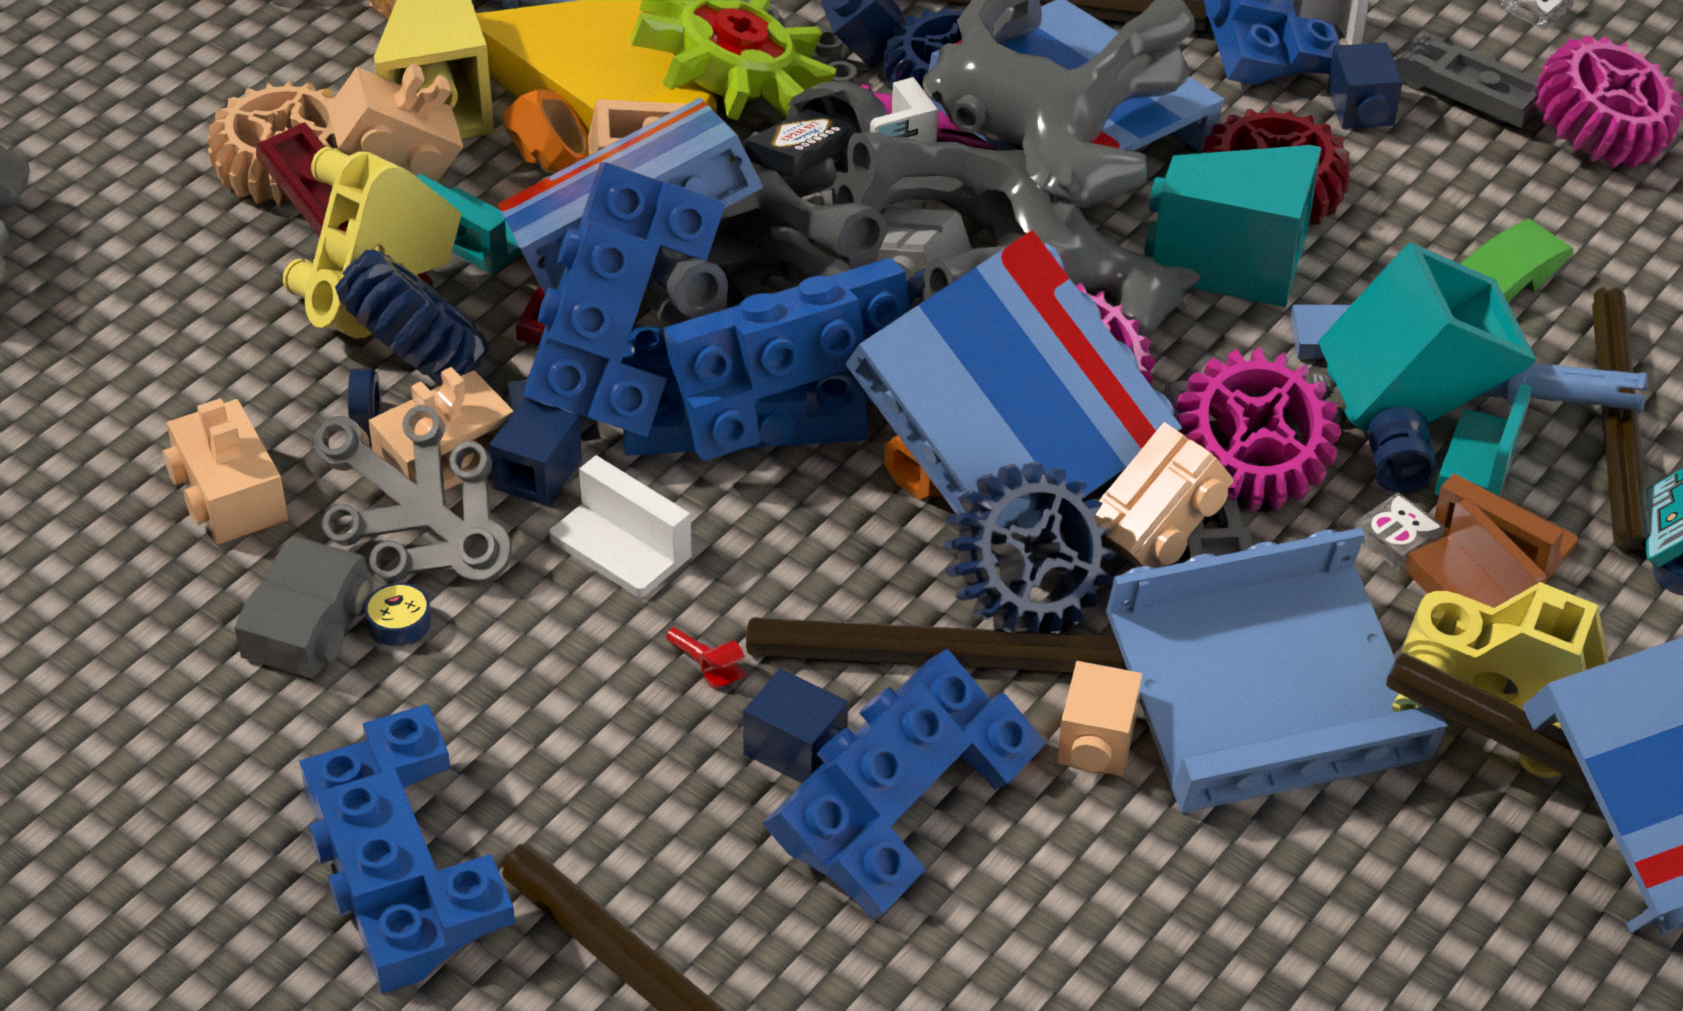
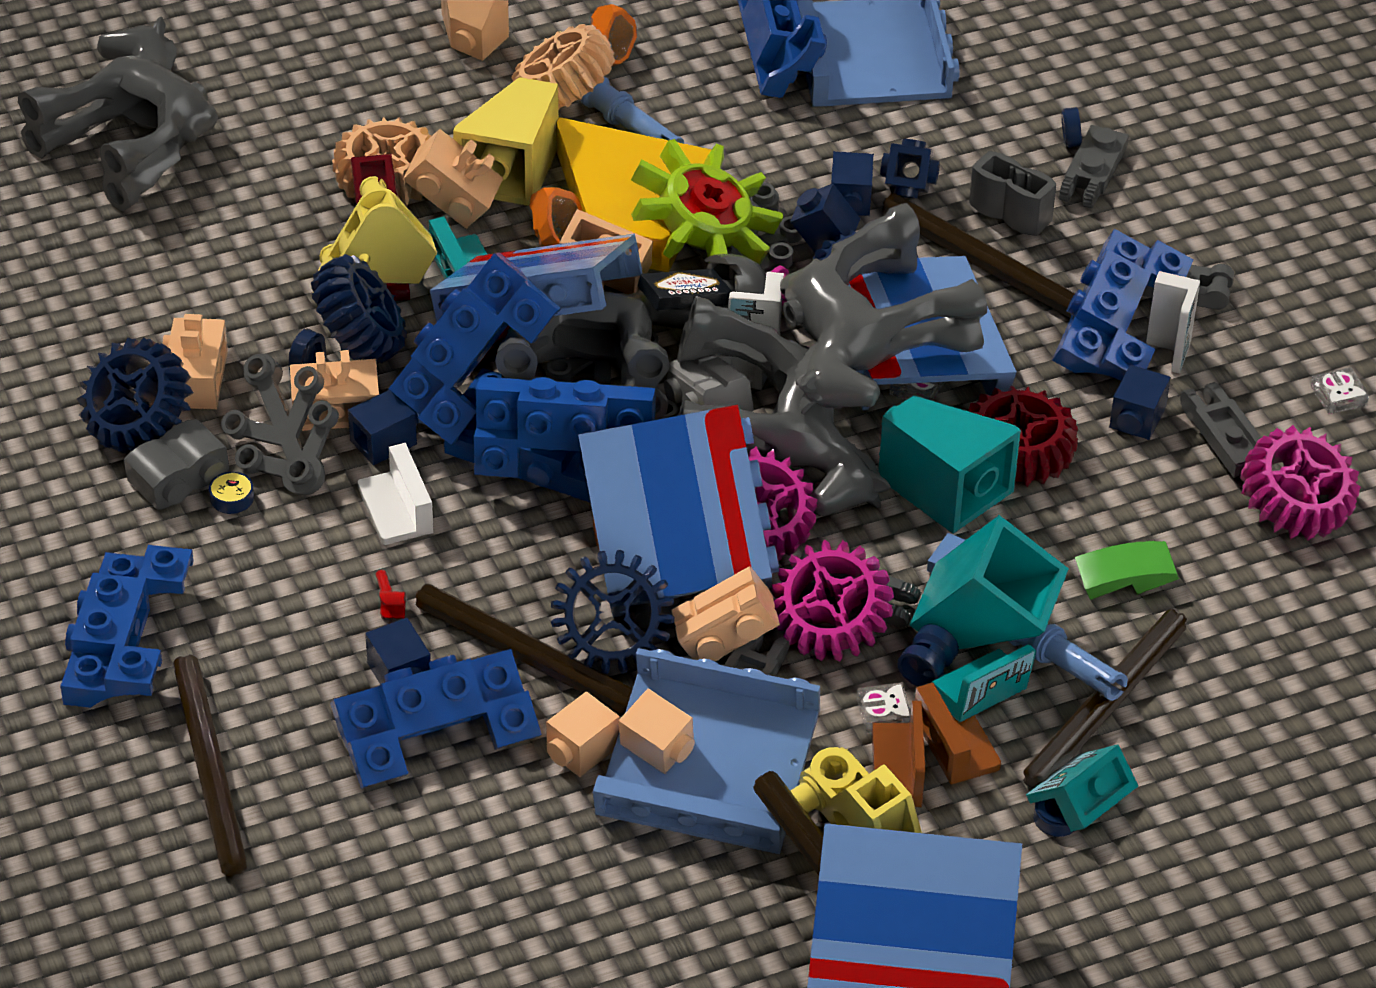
camera: 30 degrees right, 0 degrees up
none -> dark blue gear [77,337,194,454]
none -> light nougat brick [618,688,695,774]

